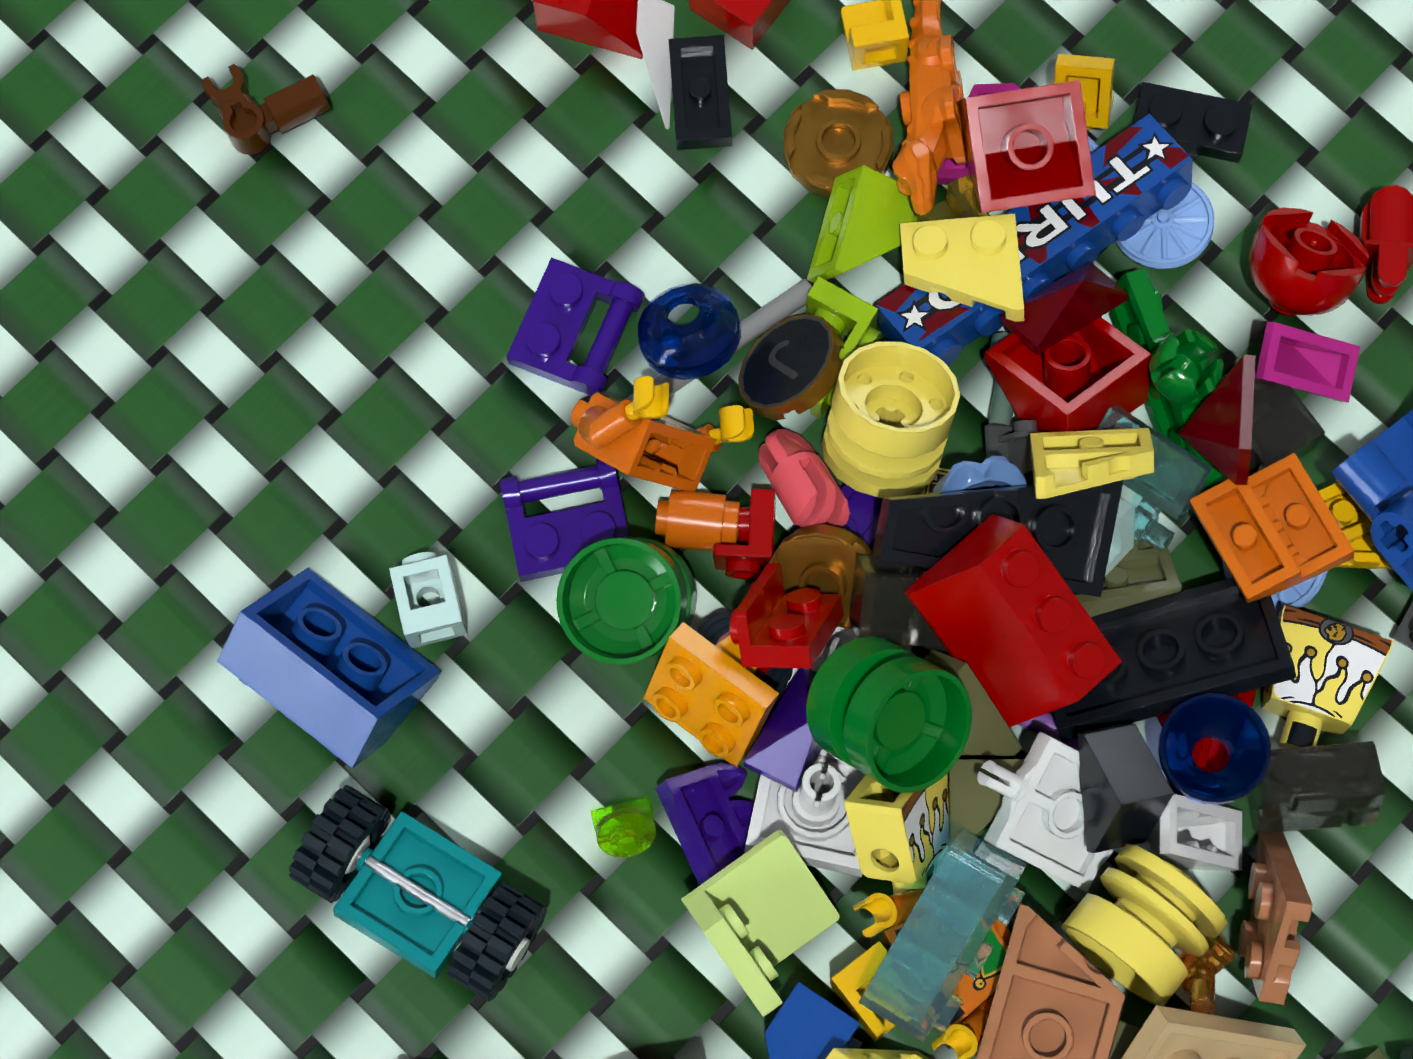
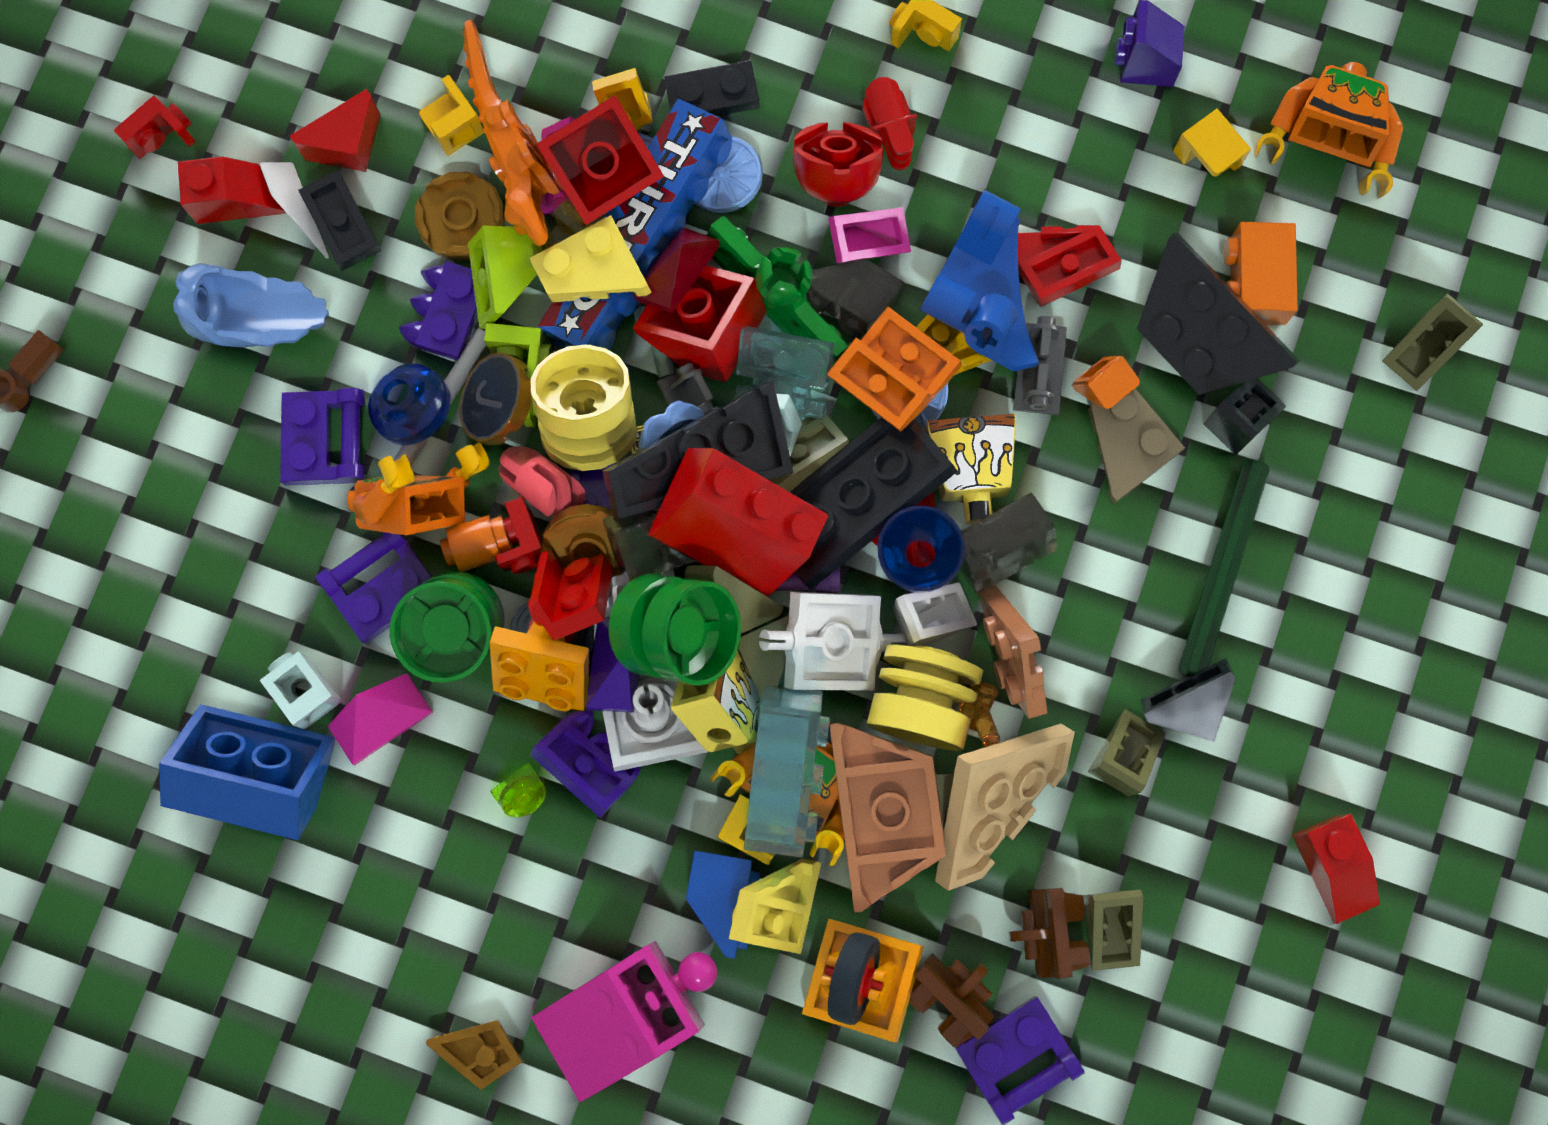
camera: 25 degrees left, 5 degrees up
plate [289,785,547,1002] -> none
yellowish green bracket [681,830,840,1017] -> none
light yellow wing [1030,428,1154,499] -> none
black slope [1077,722,1174,853] -> none
dark red slope [1178,355,1256,485] -> none
none -> medium blue hair [173,263,329,347]
none -> dark pink slope [328,673,433,766]
none -> dark purple plate [399,261,478,361]

